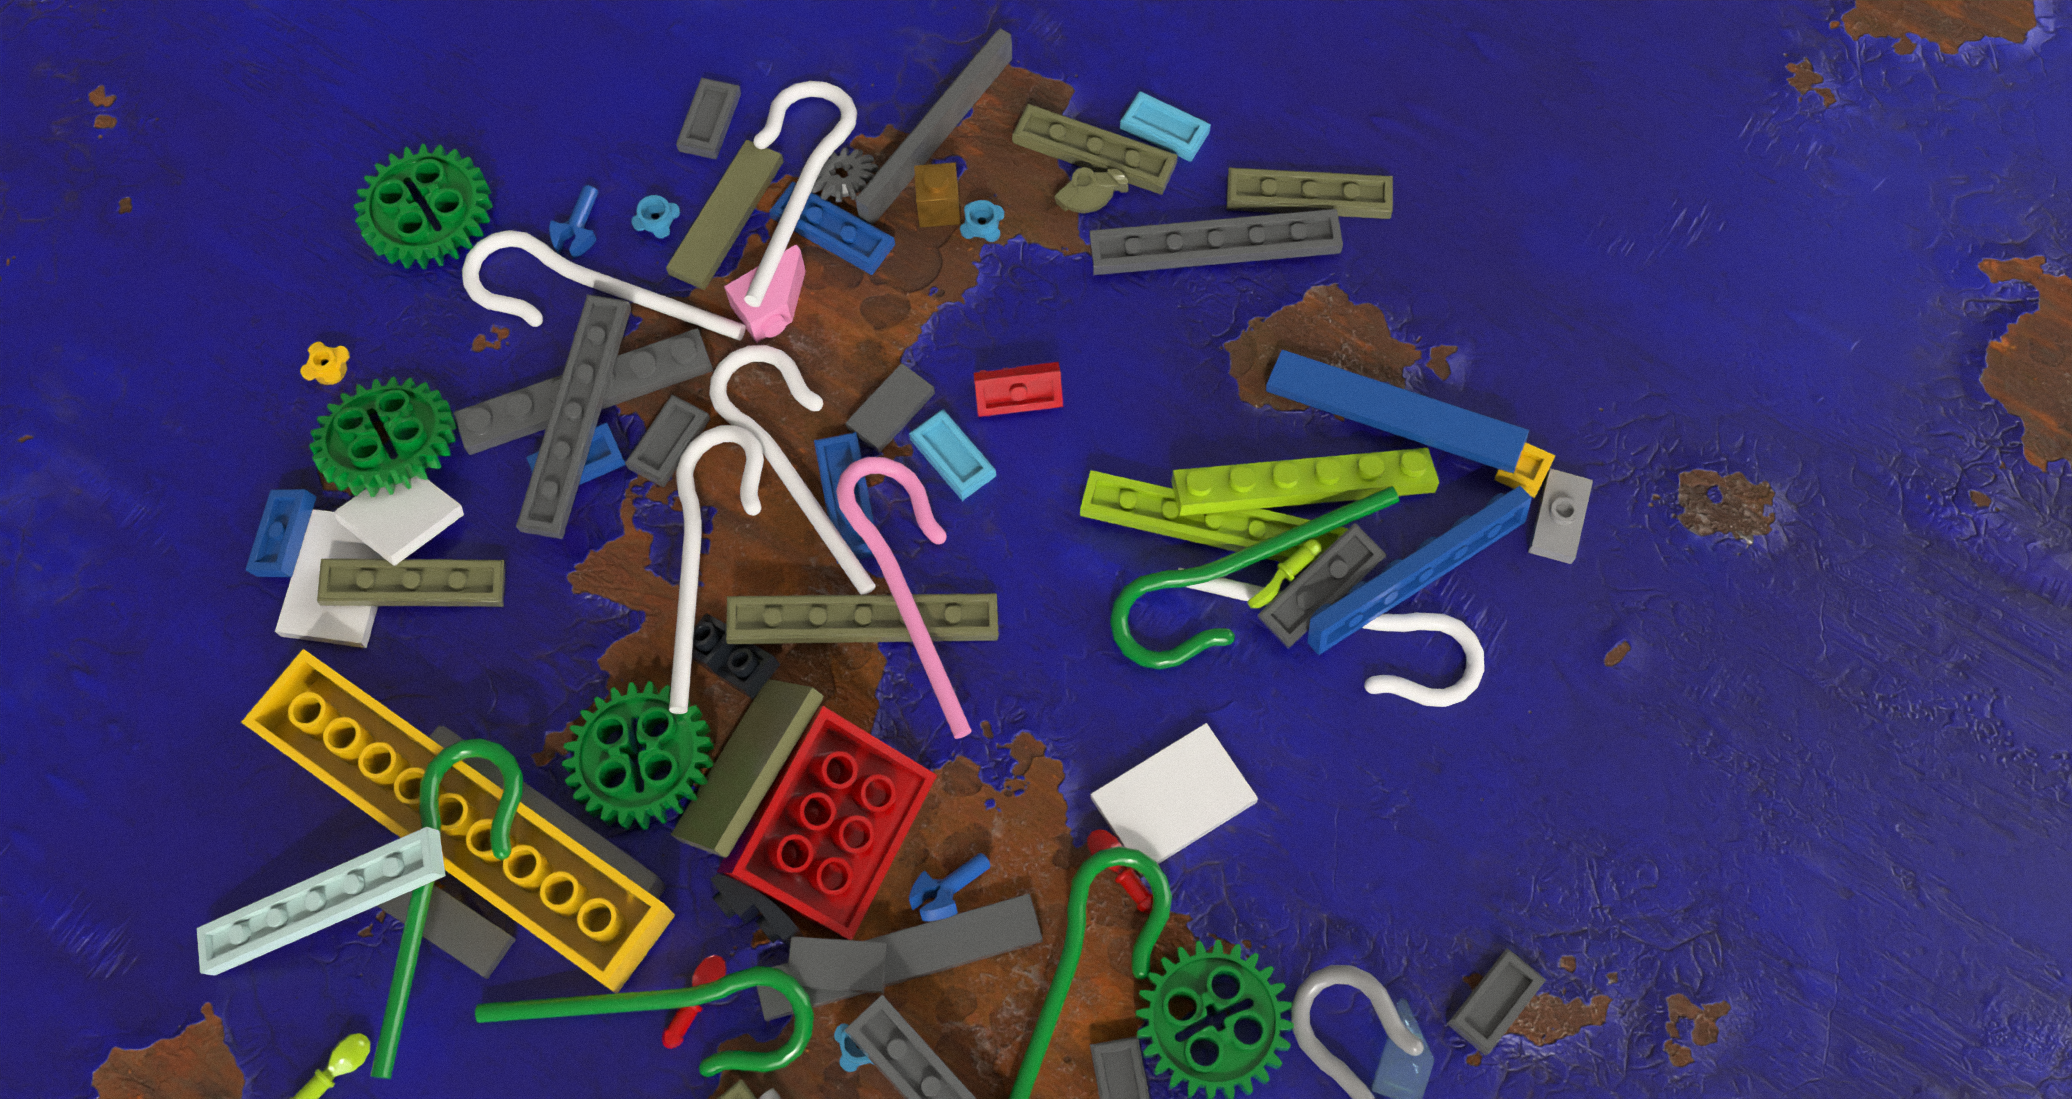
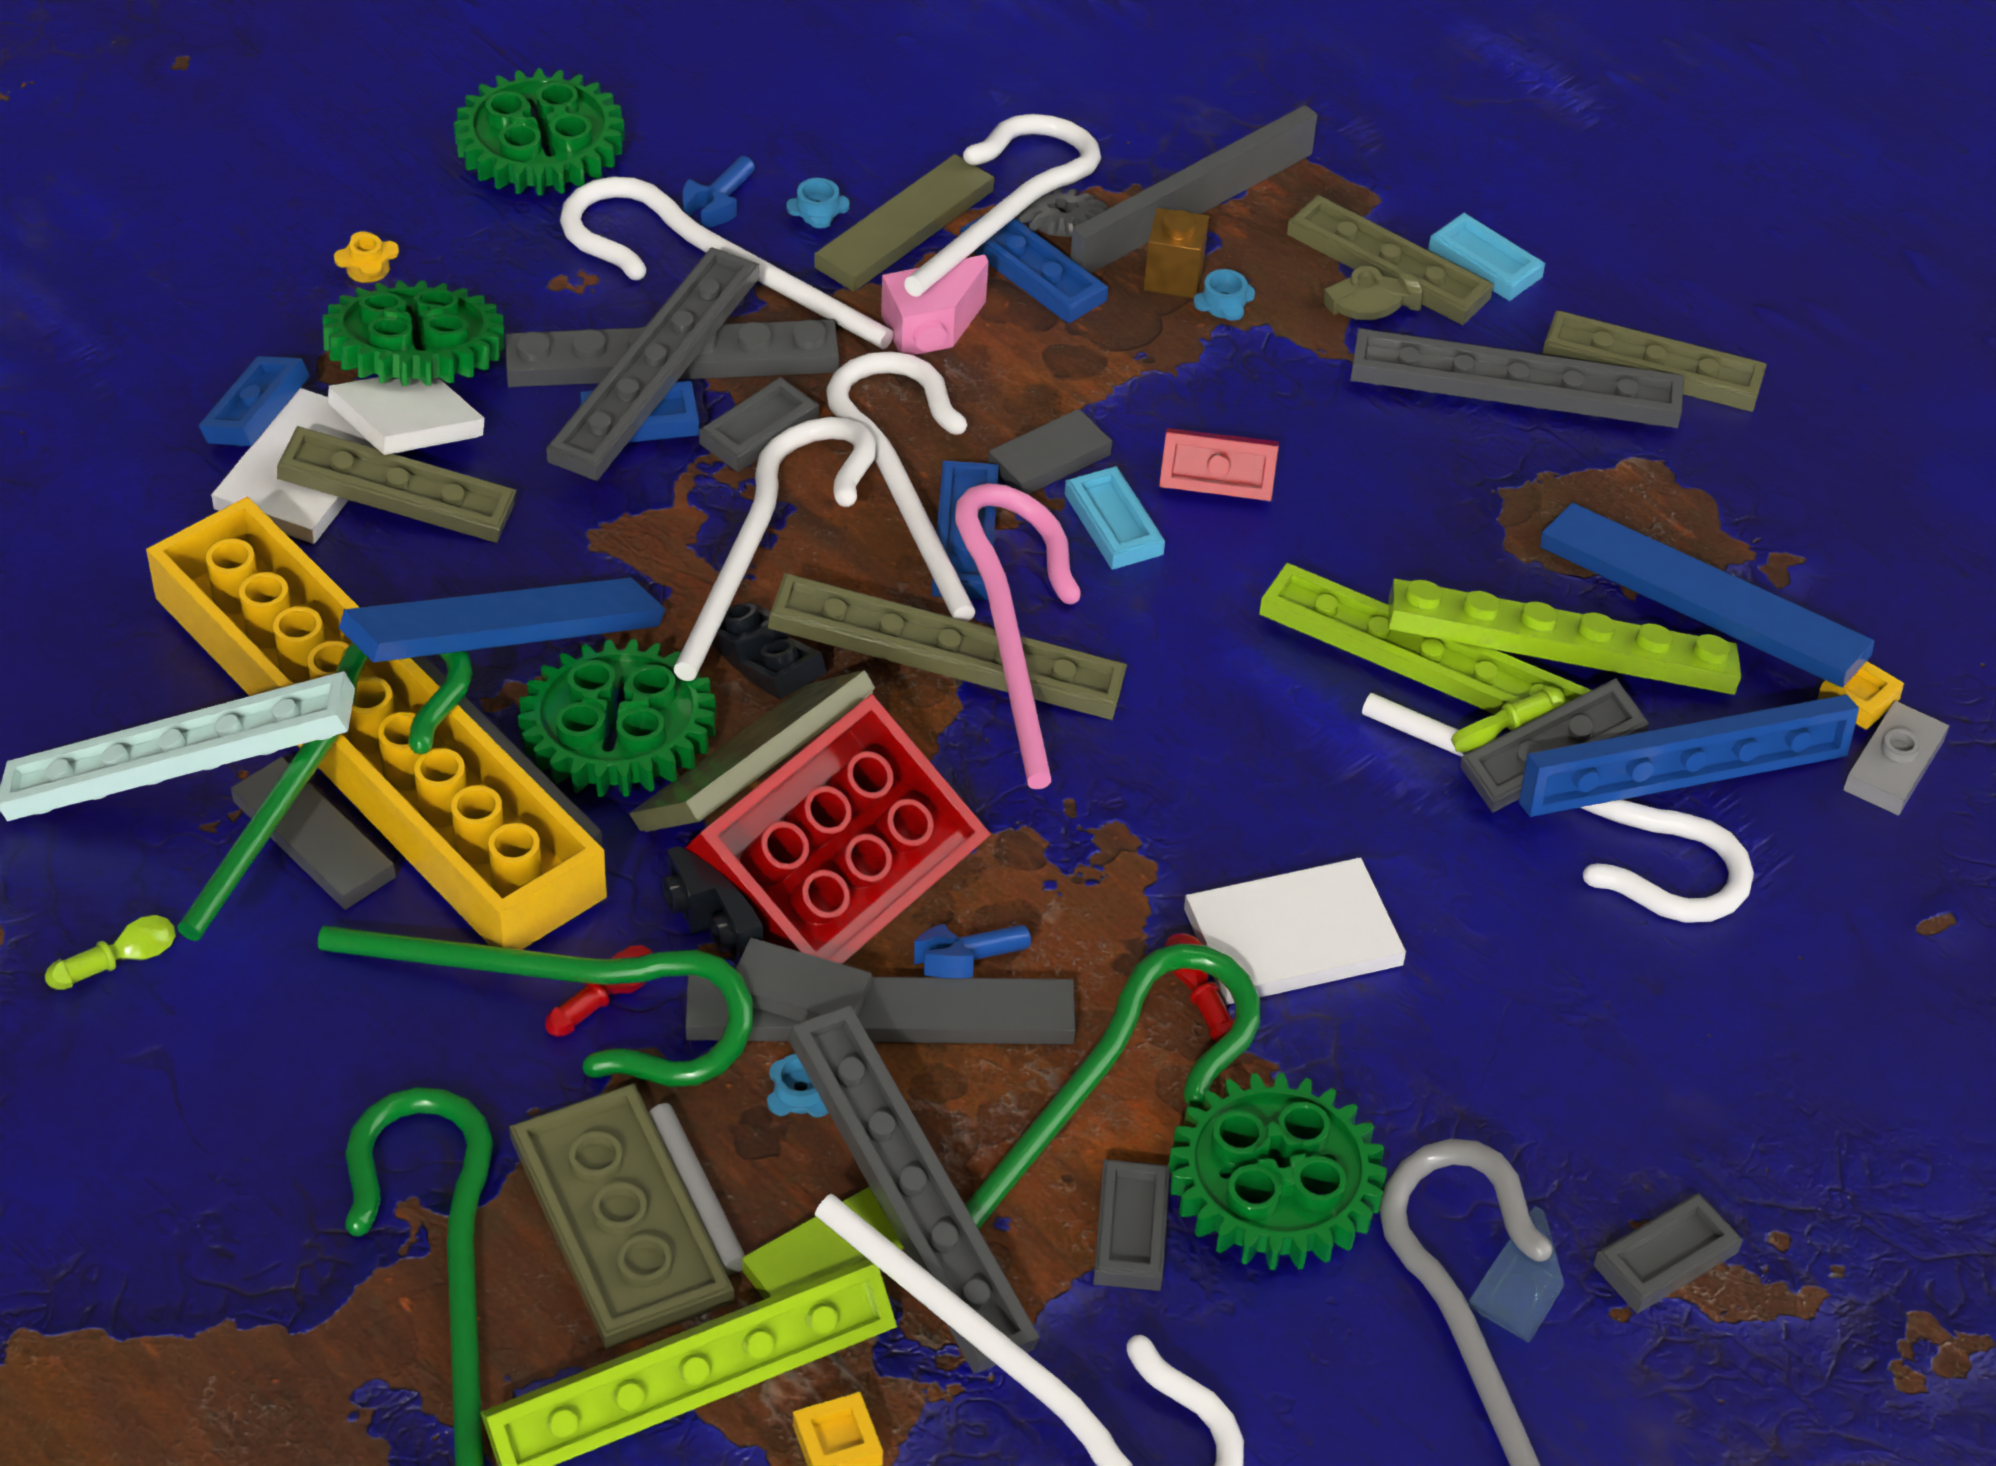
camera: 10 degrees right, 20 degrees down
dark grey tile [676,77,741,160] -> none
green piece [1110,486,1399,670] -> none
none -> blue tile [339,577,665,662]

